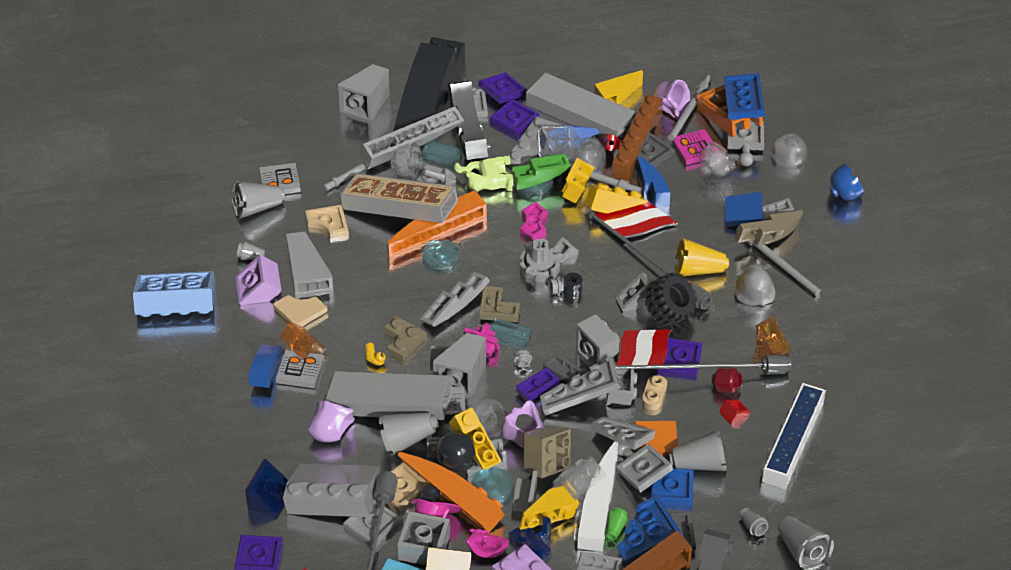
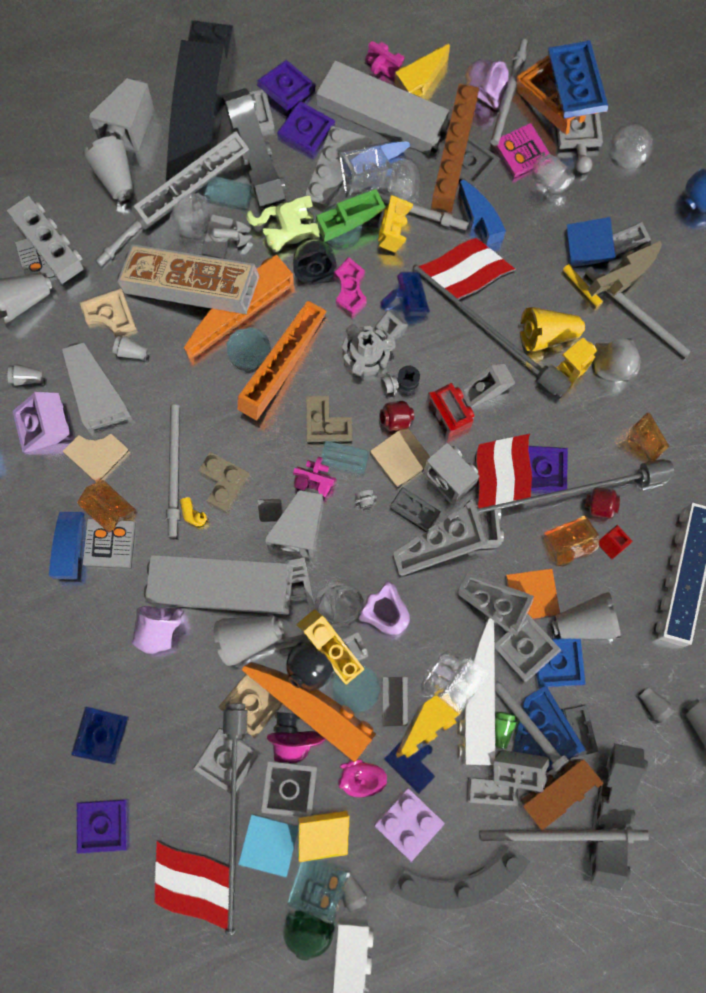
camera: 10 degrees left, 30 degrees up
light grey slope [283,463,380,517] -> none
light grey slope [420,272,490,327] -> none
dark purple plate [516,367,559,401] -> none
dark tan slope [524,428,571,478] -> none
yellow slope [585,183,647,213] -> none
red piece [599,134,621,151] -> none
tan plate [643,375,667,410] -> none
black tyre [644,272,697,326] -> none
none -> light grey brick [7,196,83,284]
none -> light grey cone [83,136,133,201]
none -> light grey cone [112,335,147,360]
none -> light grey bar [166,404,180,538]
none -> orange slope [237,301,326,421]
none -> black cylinder [293,240,337,284]
none -> dark pink hips [364,41,405,80]
none -> tan tile [370,428,430,488]
none -> dark red head [379,401,414,431]
none -> clear blue plate [380,272,430,316]
none -> red window [427,383,475,438]
none -> light grey hinge [494,750,549,792]
none -> light grey bar [495,681,569,772]
none -> clear orange bracket [544,515,599,565]
none -> yellow window [556,338,597,387]
none -> yellow piece [563,264,603,307]

